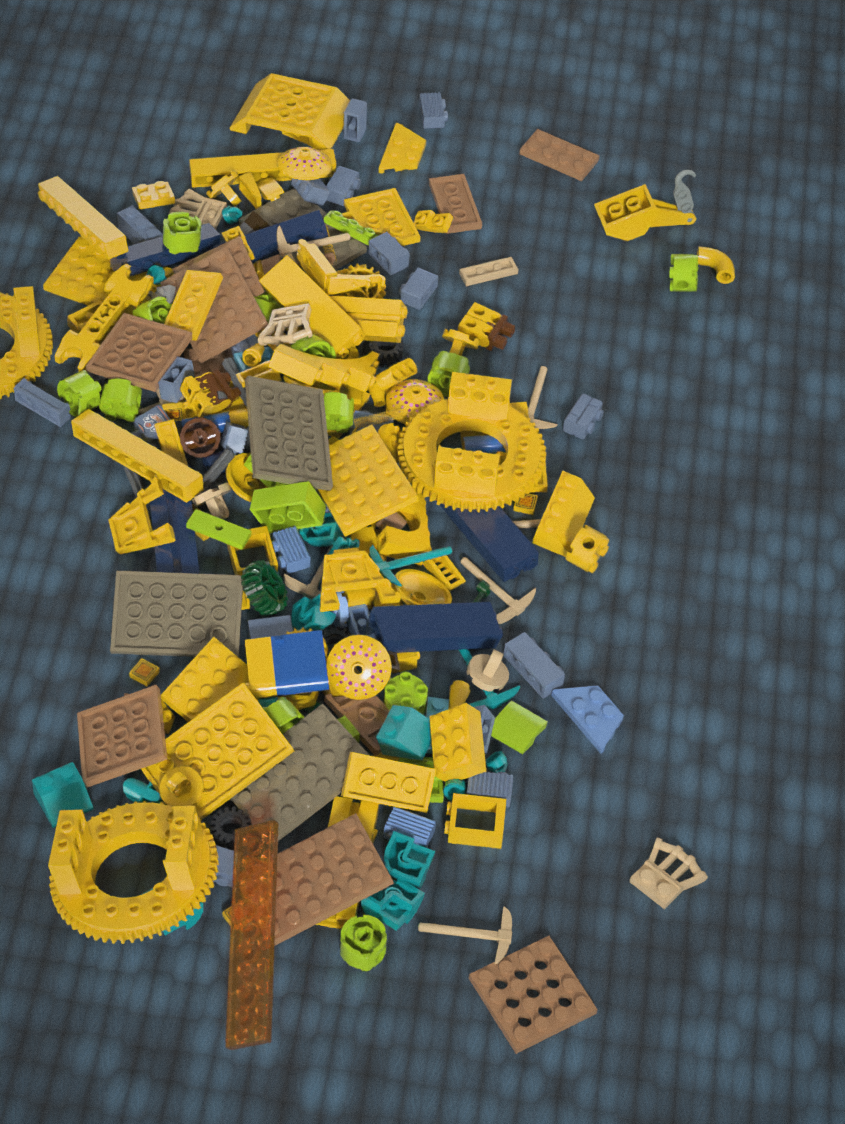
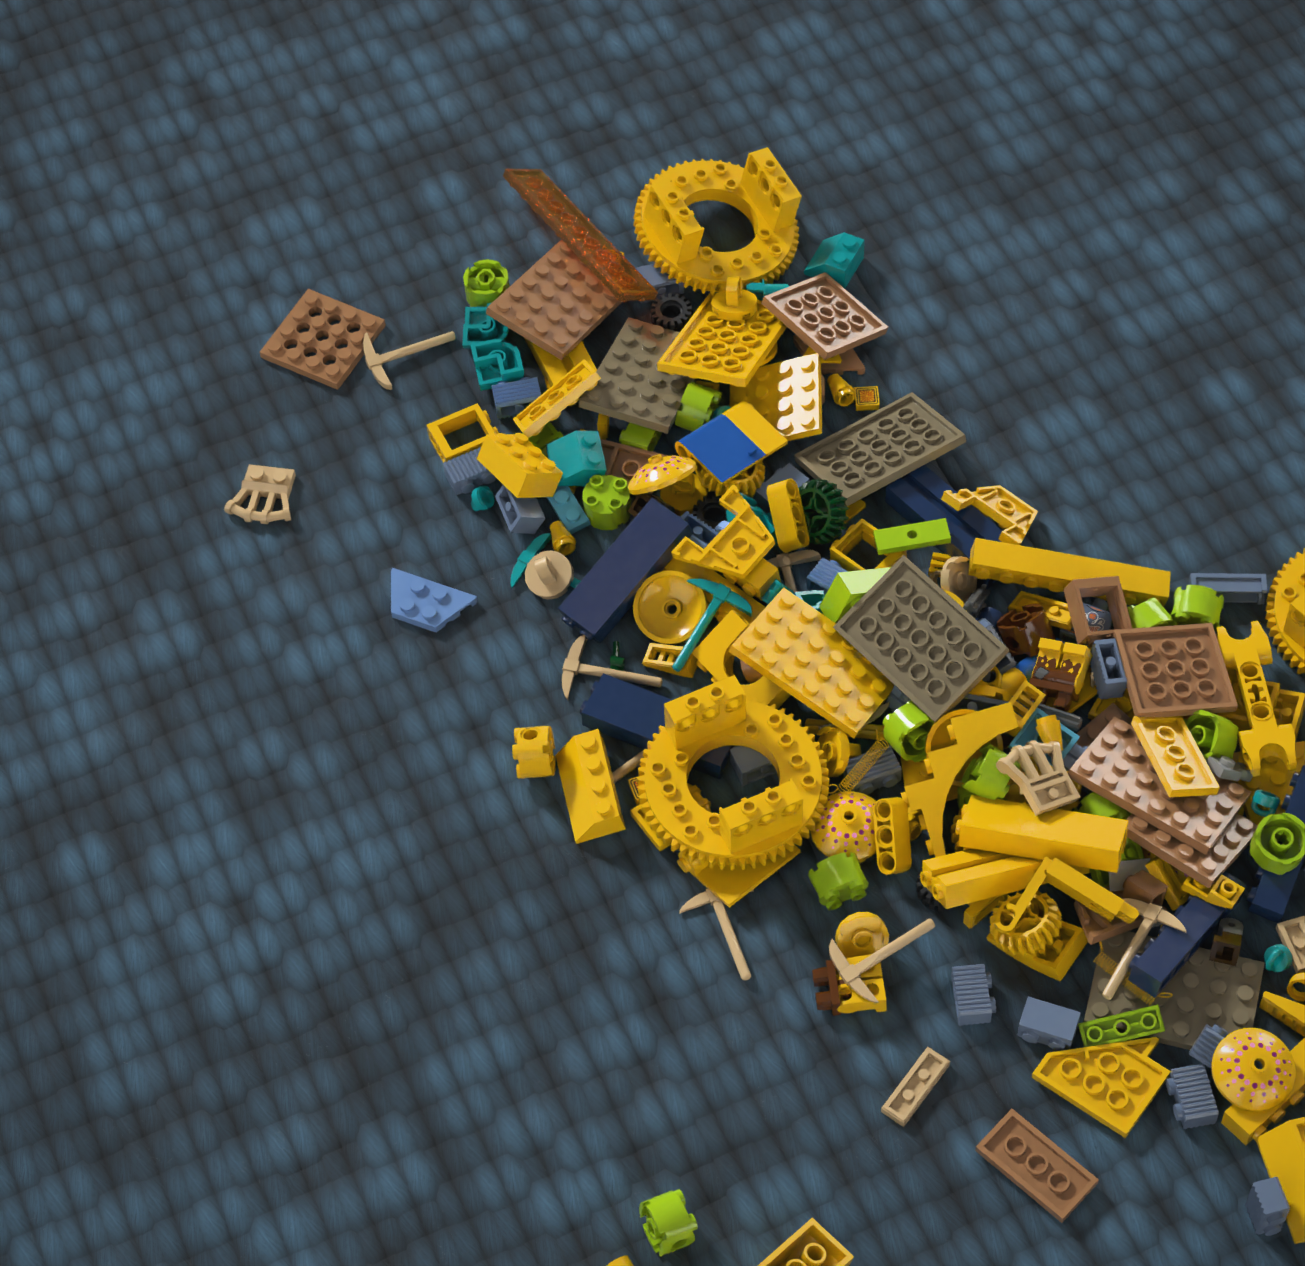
camera: 155 degrees right, 5 degrees up
yellow slope [256,177,284,201] -> none
yellow wing [379,123,426,173] -> none
yellow slope [413,210,453,233] -> none
lime slope [491,701,548,754] -> none
sand blue brick [504,632,565,699] -> none
sand blue brick [563,394,604,439] -> none
none -> yellow beam [767,478,810,553]
none -> yellow cone [827,374,855,407]
none -> tan piece [829,918,935,1003]
none -> medium nougat window [1064,576,1132,647]

